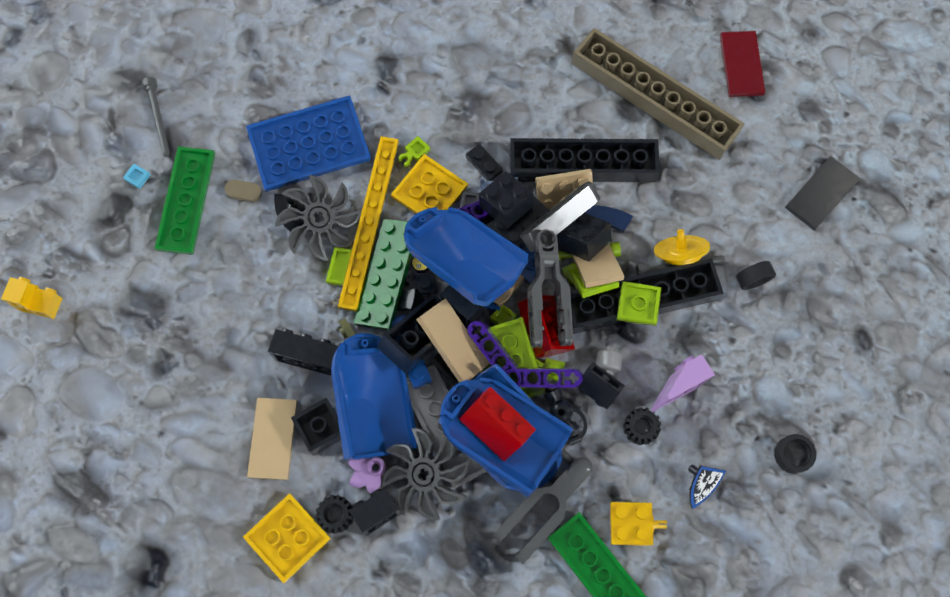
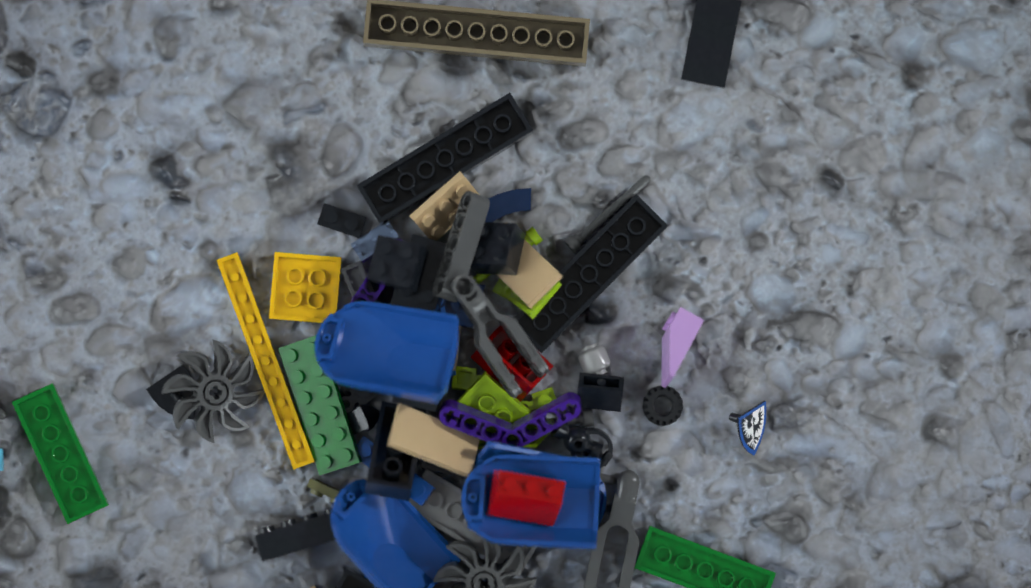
camera: 30 degrees left, 15 degrees up
dark tan tile [225,180,262,202] -> none
blue plate [246,95,371,192] -> none
lime tile [325,247,352,287] -> none
lime plate [398,136,431,168] -> none
yellow plate [610,502,667,546] -> none
lime tile [617,281,661,326] -> none
yellow piece [654,229,710,265] -> none
black tyre [736,261,776,290] -> none
black tyre [774,434,817,474] -> none

